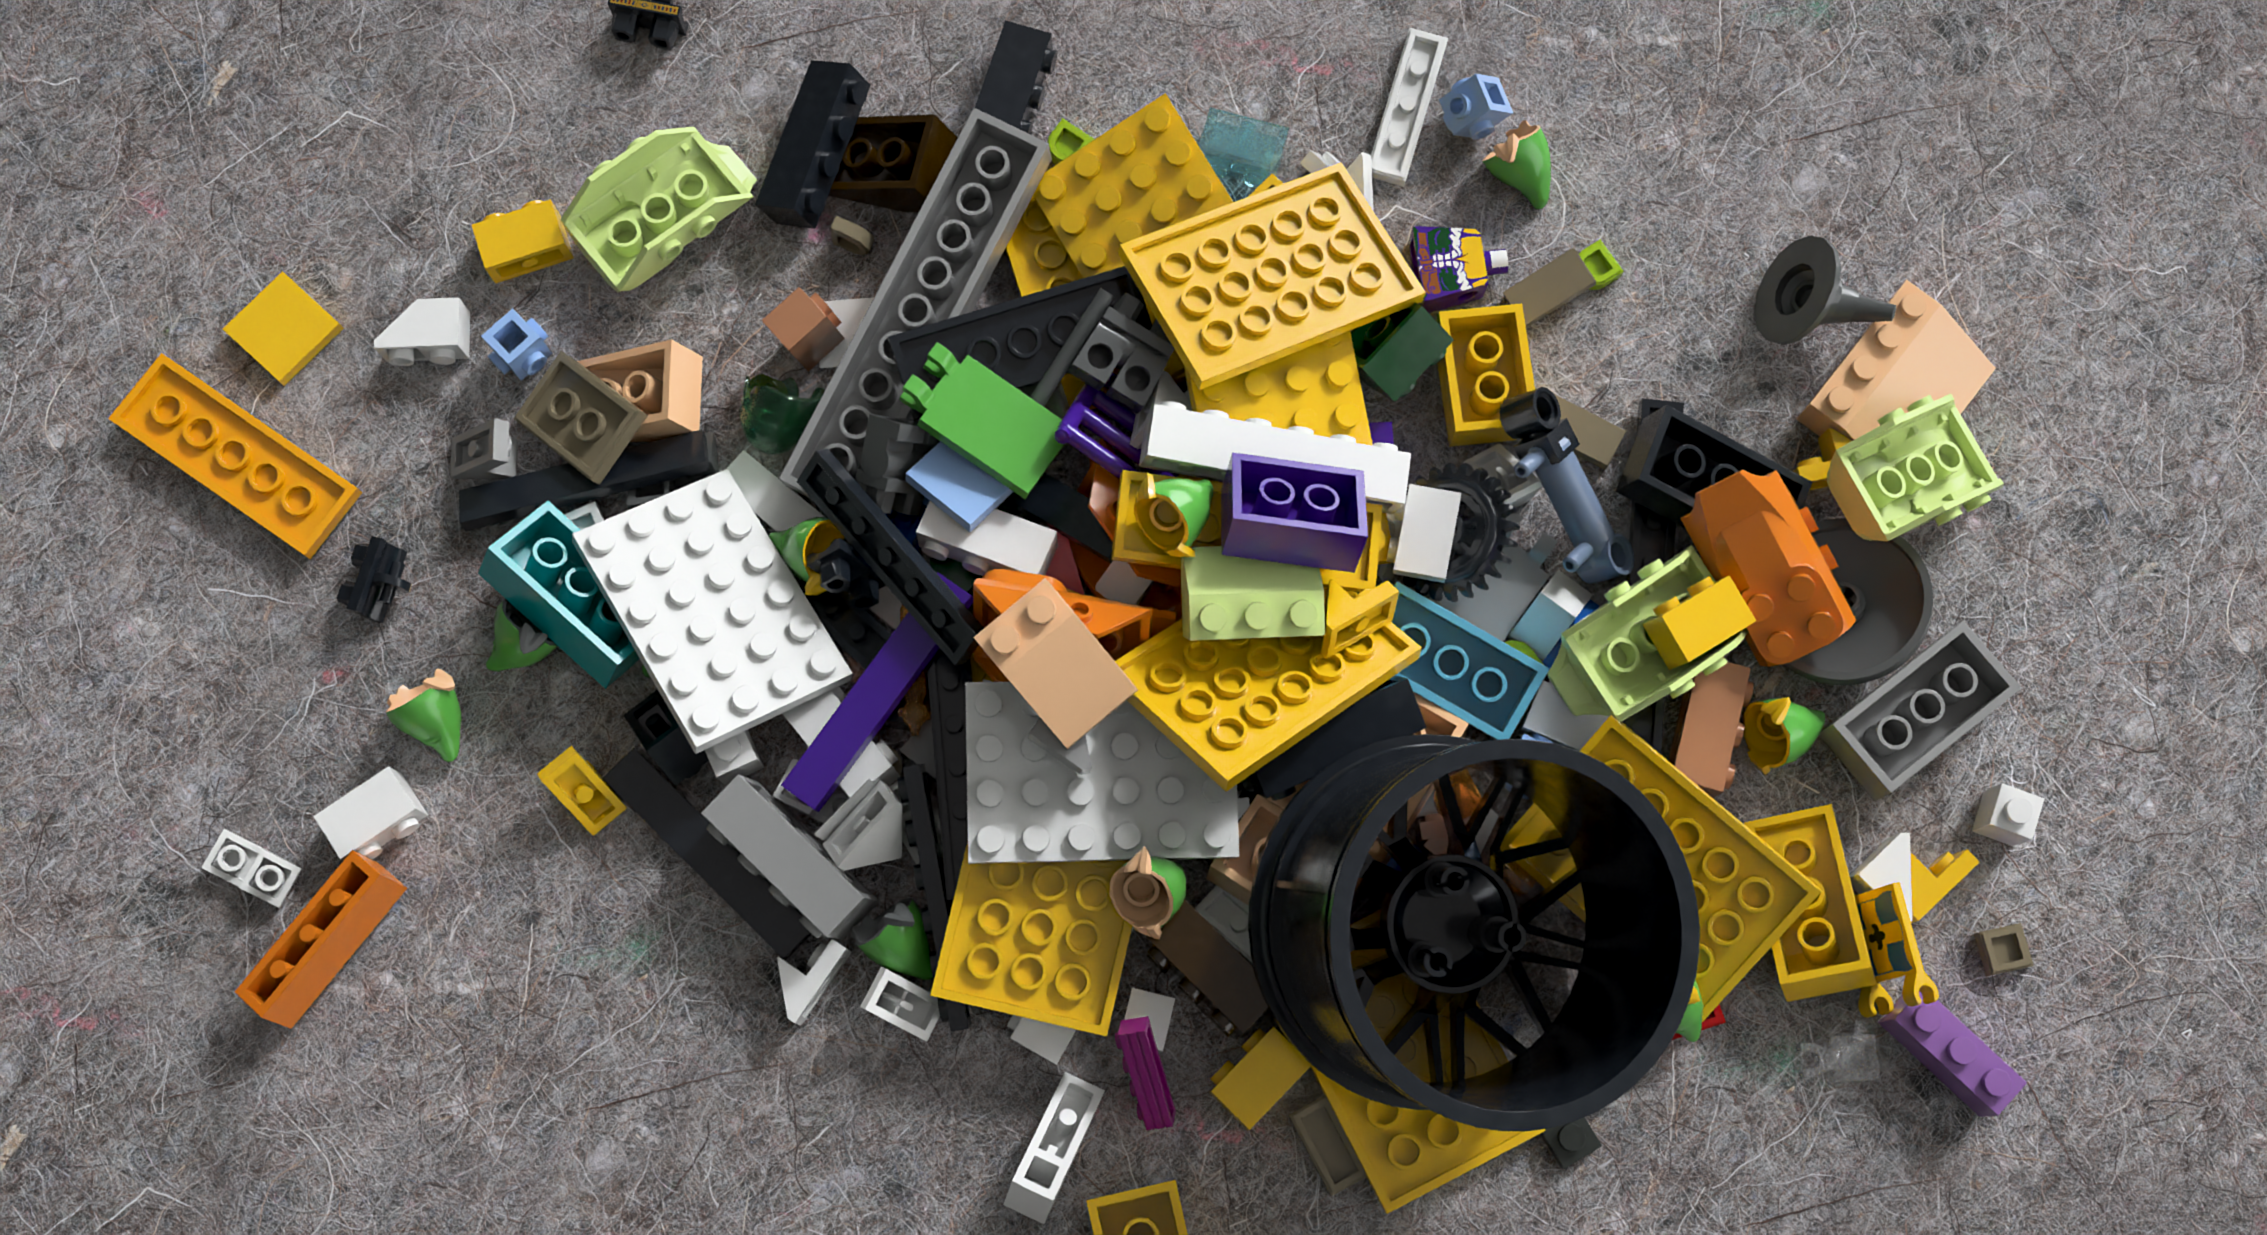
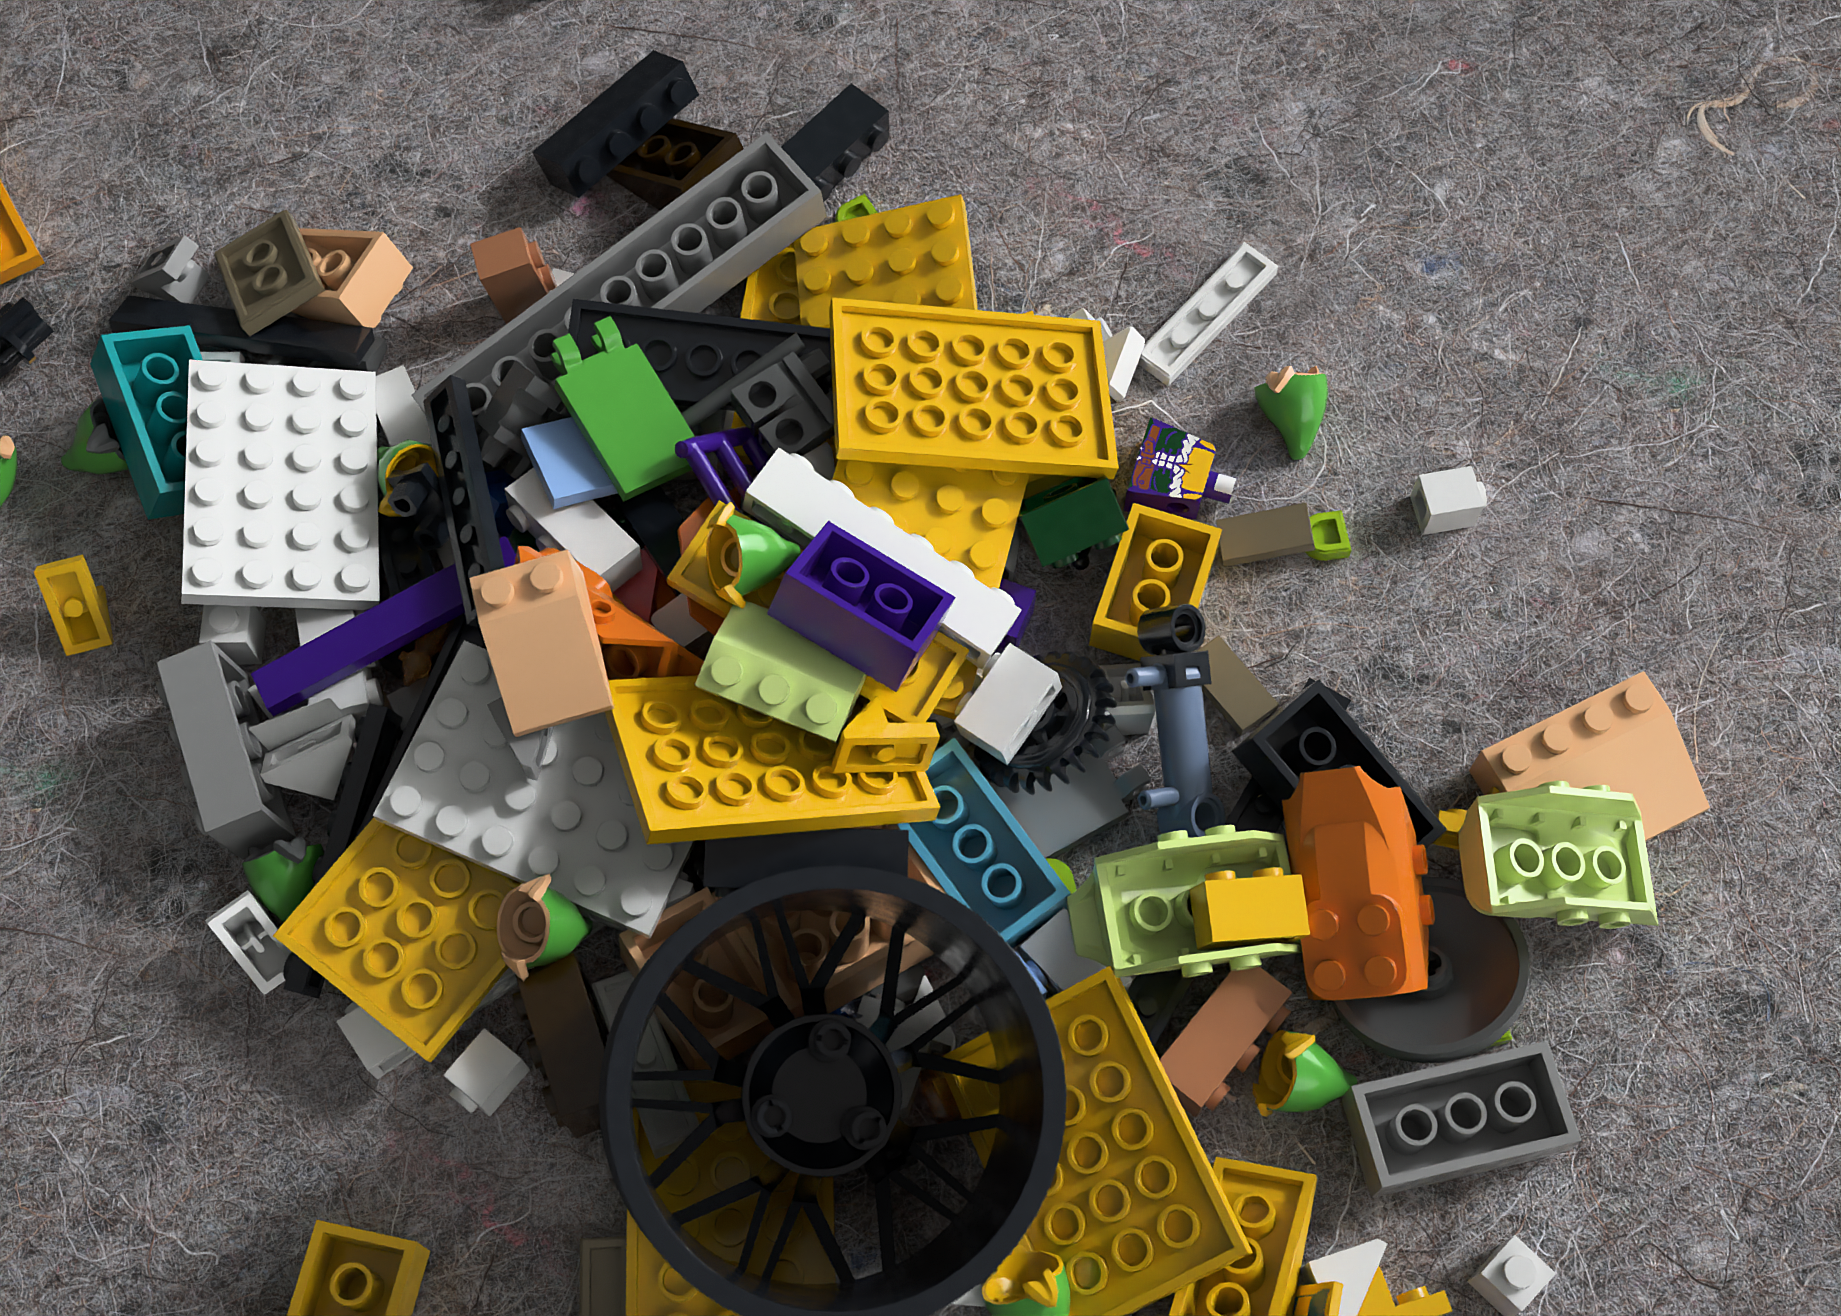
camera: 25 degrees right, 10 degrees down
yellow tile [223,271,344,386] -> none
white slope [374,297,470,366] -> none
yellow brick [471,199,574,284] -> none
light blue brick [481,308,552,381] -> none
yellowish green slope [560,127,757,292] -> none
black tile [602,748,812,960] -> none
black slope [624,689,709,786] -> none
clear green helmet [738,373,825,455] -> none
white slope [777,939,852,1026] -> none
dark tan tile [830,215,875,255] -> none
white slope [1003,1072,1105,1224] -> none
magenta piece [1115,1016,1176,1131] -> none
clear light blue brick [1199,107,1289,188] -> none
yellow brick [1210,1026,1312,1131] -> none
clear orange tile [1433,768,1482,820] -> none
light blue brick [1439,74,1513,140] -> none
white slope [1508,570,1593,662] -> none
dark grey piece [1754,236,1896,345] -> none
none -> white brick [1410,466,1487,535]

